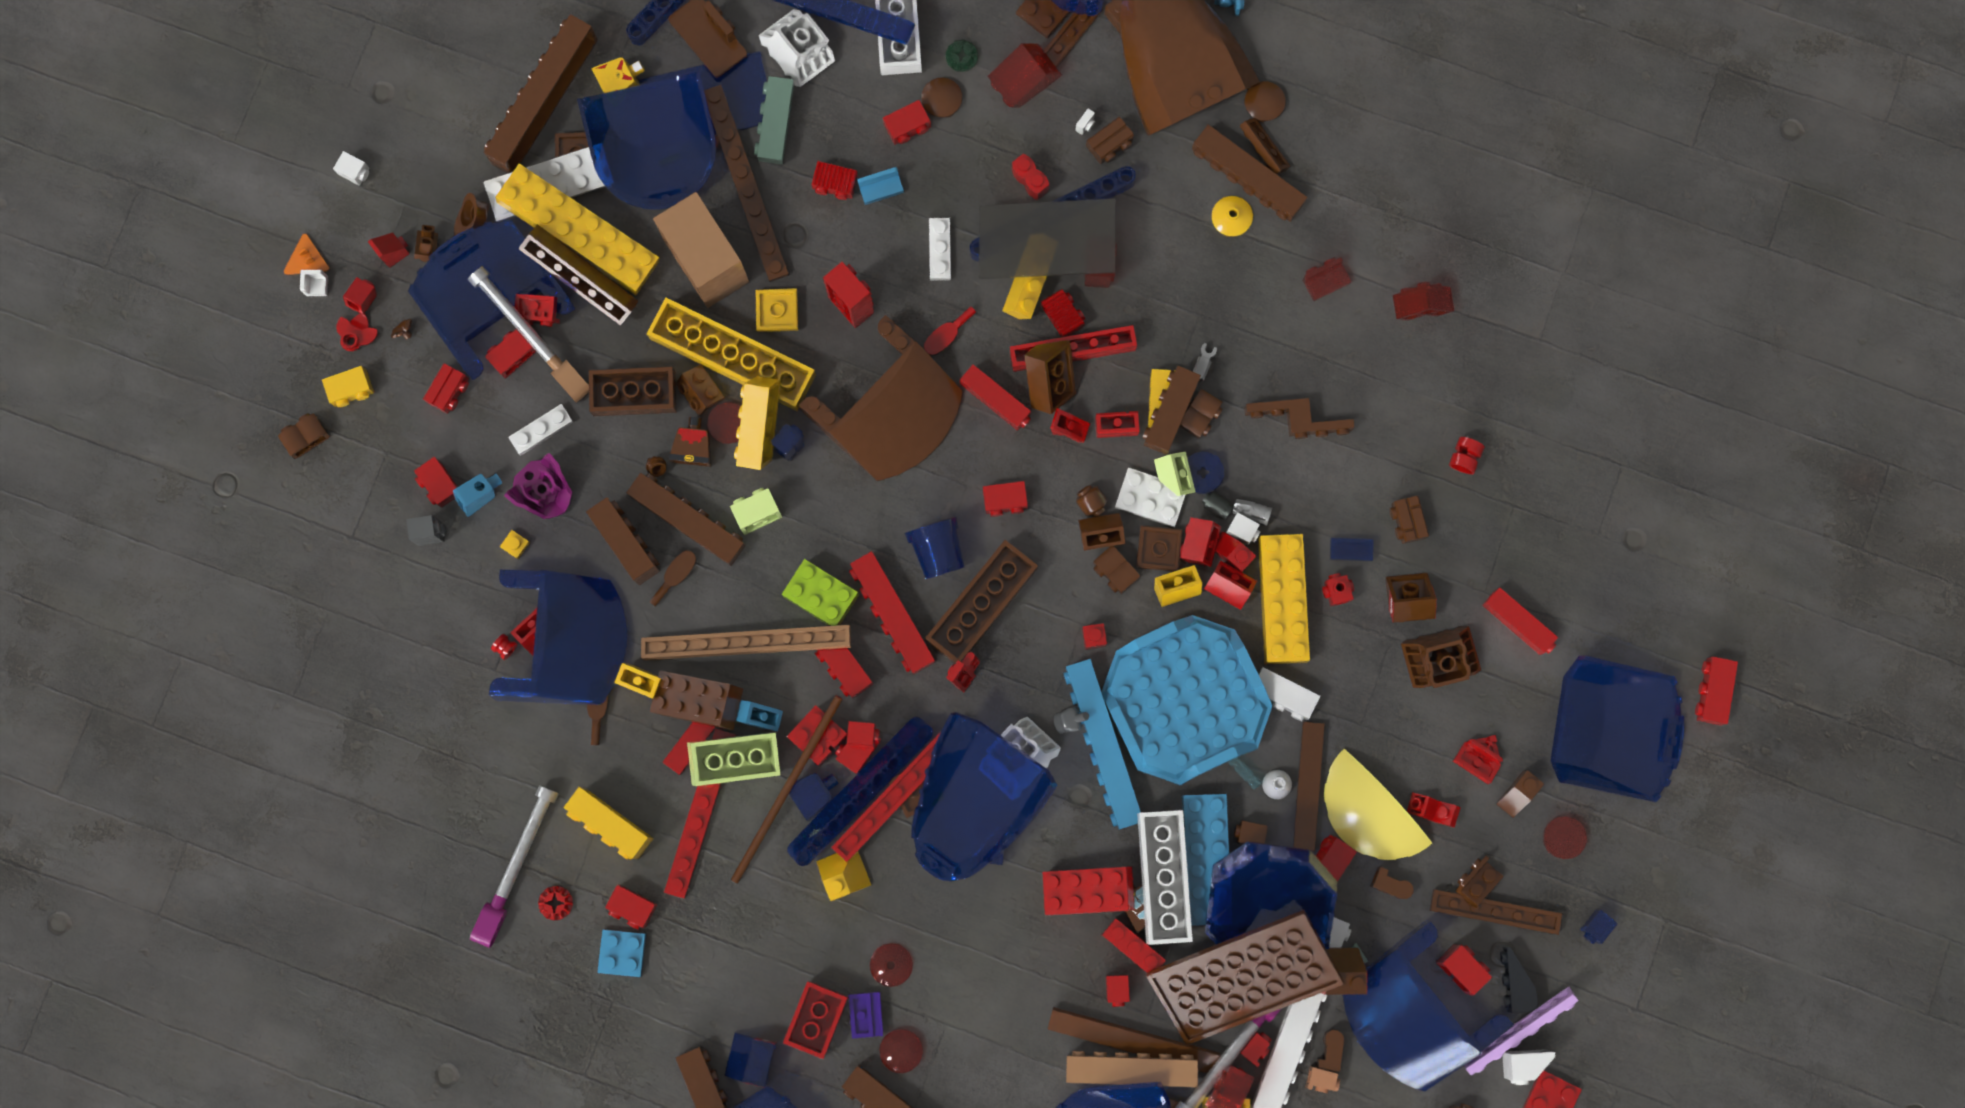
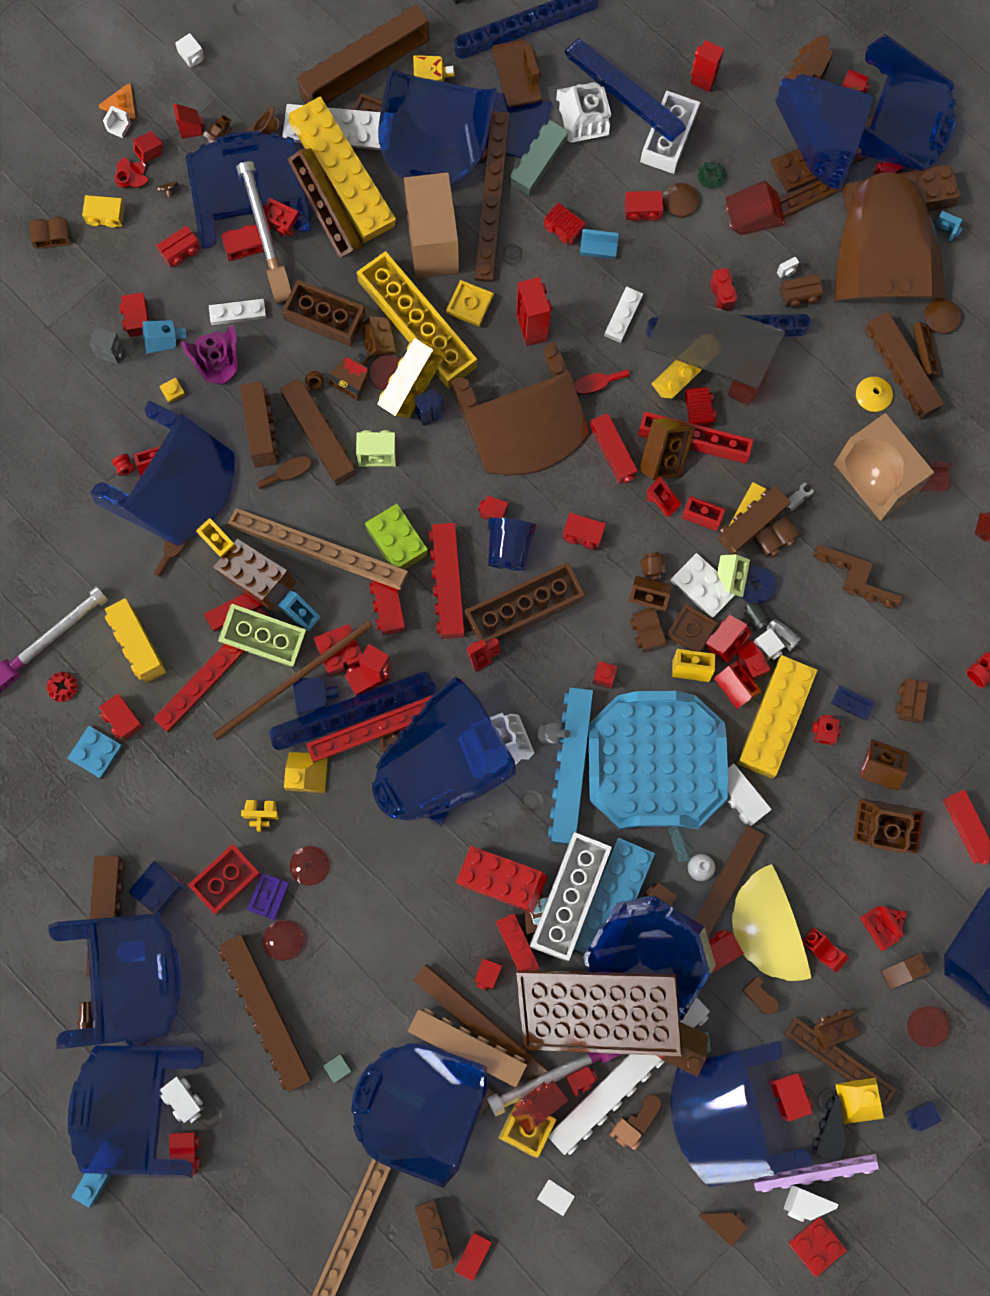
camera: 20 degrees right, 5 degrees down
none -> yellow hips [241,800,279,832]
none -> red brick [478,495,508,525]
none -> medium nougat piece [834,413,934,521]
none -> yellow slope [835,1078,884,1124]

